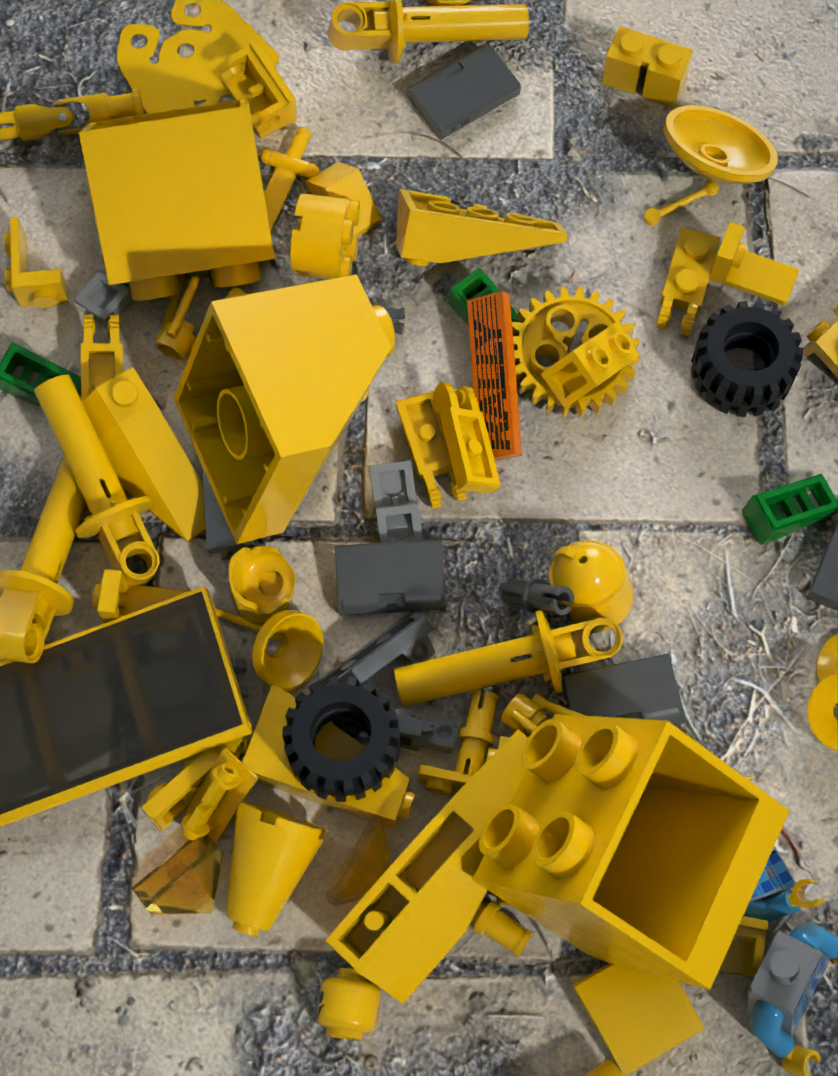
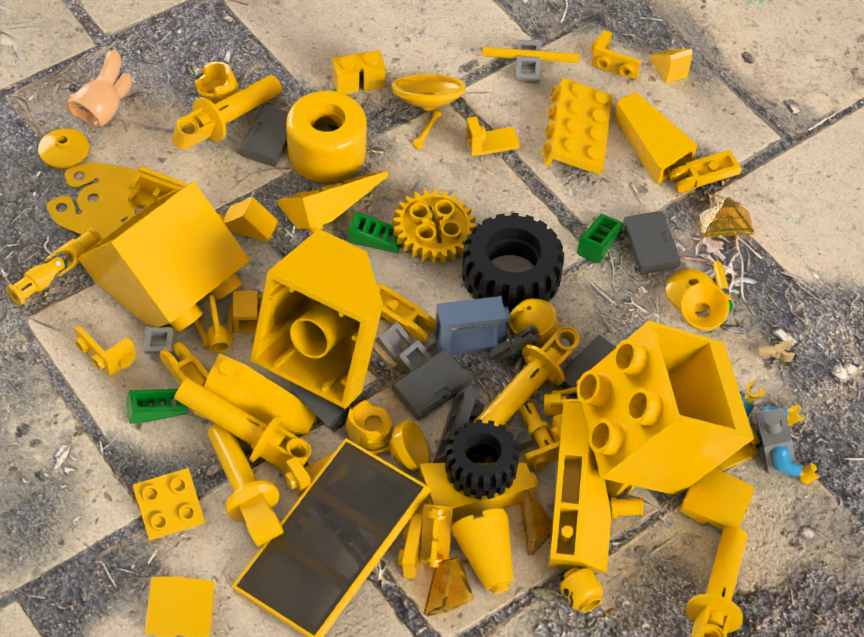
camera: 40 degrees left, 15 degrees down
yellow brick [290,193,360,280] -> none
yellow hinge [433,382,501,494] -> none
orange tile [467,291,522,461] -> none
yellow bracket [541,323,639,409] -> none
yellow hinge [656,227,721,336] -> none
black tyre [691,301,803,417] -> none
none -> yellow piece [286,91,367,183]
none -> sand blue window [435,296,510,355]
none -> black tyre [462,213,564,312]

